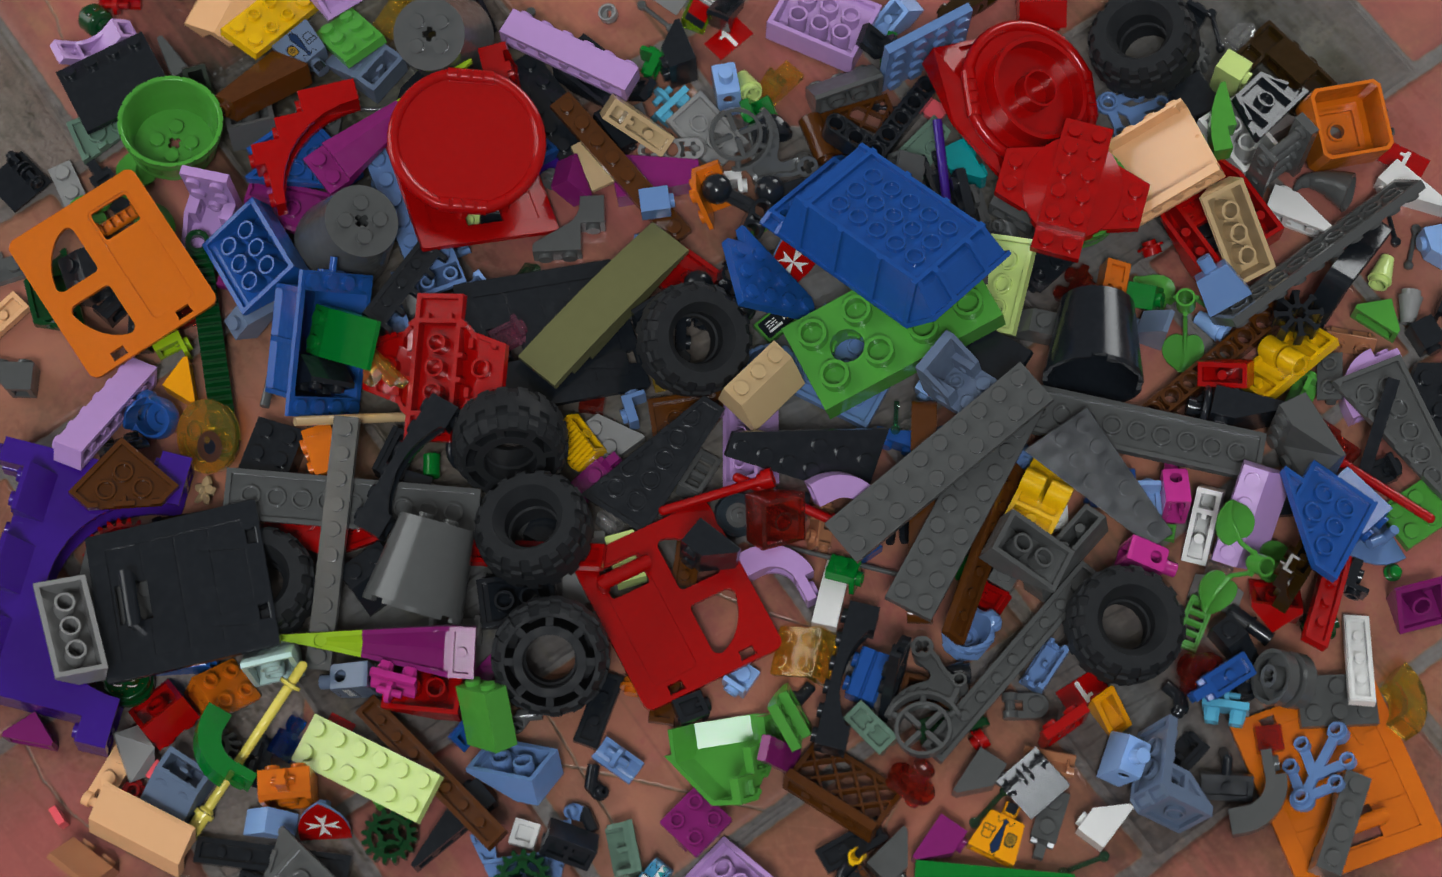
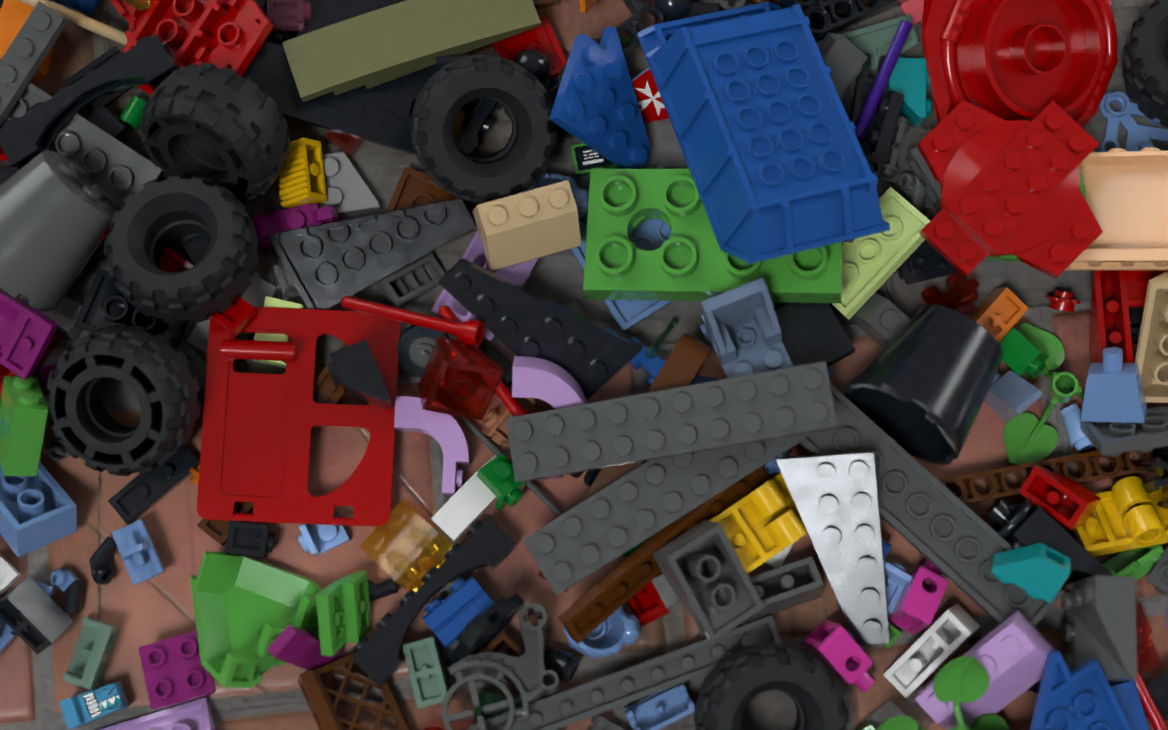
camera: 25 degrees right, 10 degrees up
medium blue bracket [619,389,647,430] -> none
none -> teal slope [991,543,1071,603]

